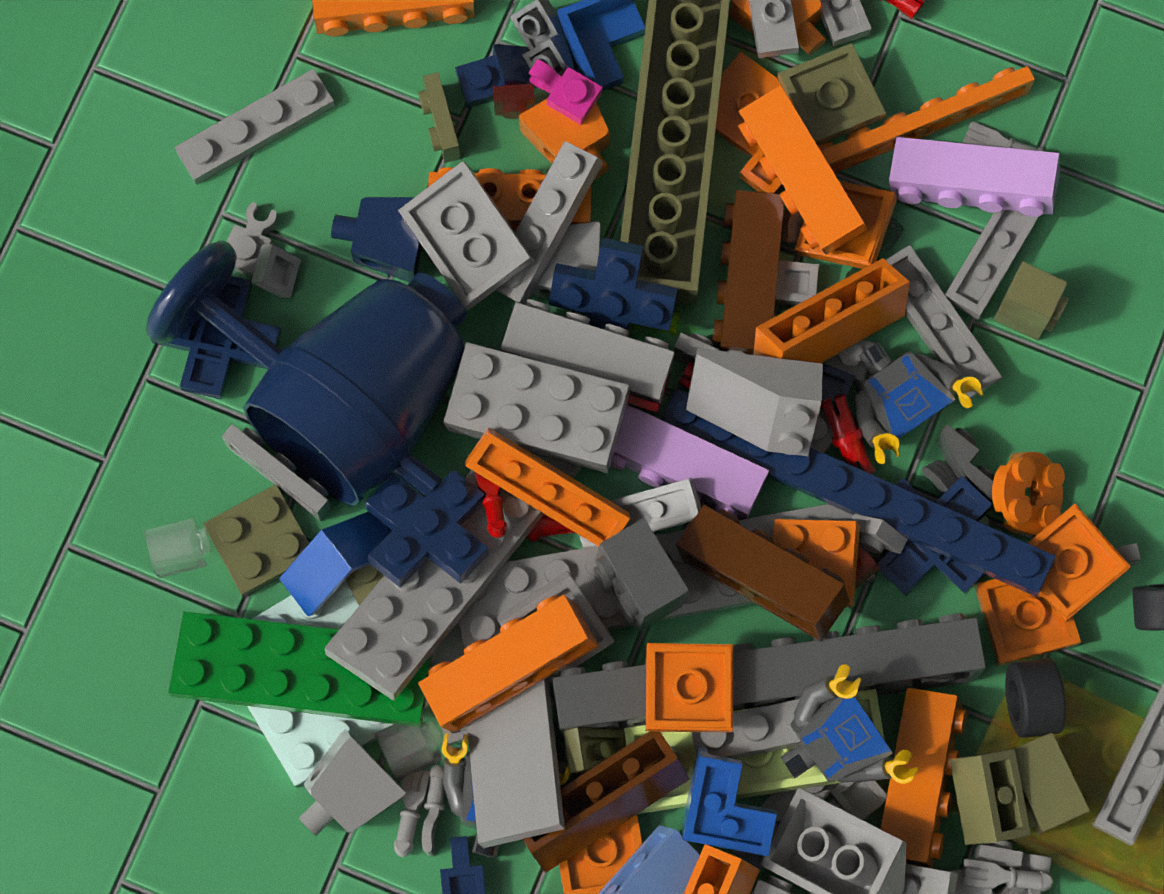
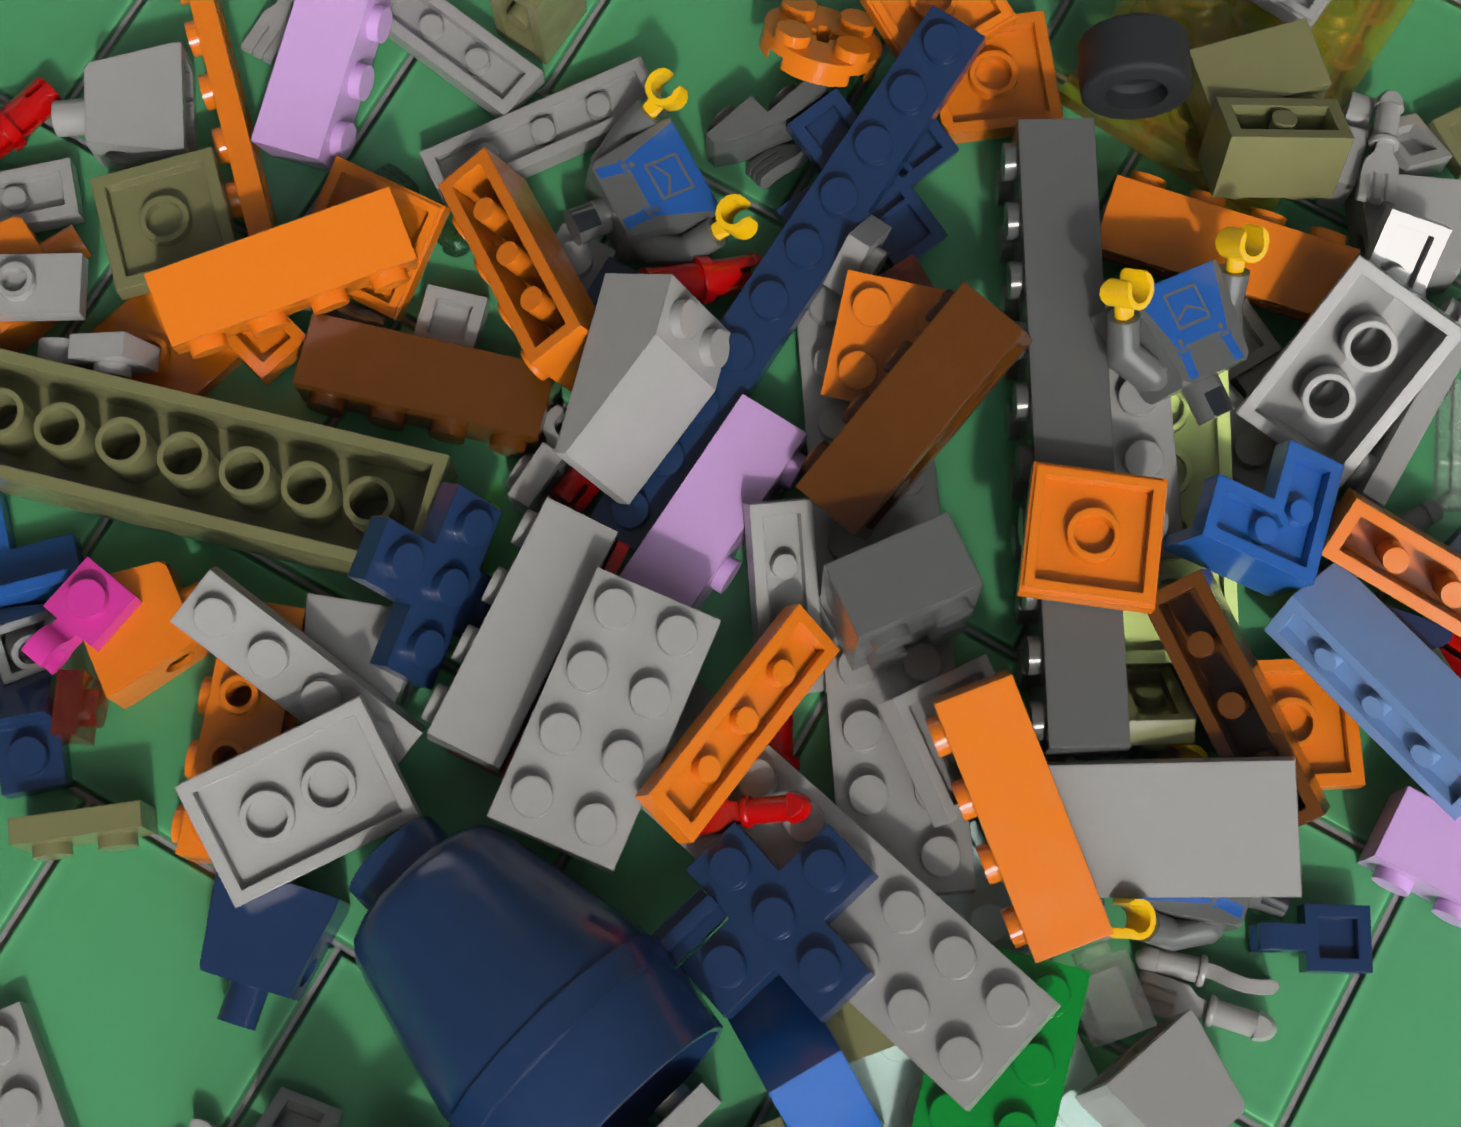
camera: 80 degrees left, 0 degrees up
none -> light grey plate [37,331,160,379]
none -> light grey torso [51,42,198,169]

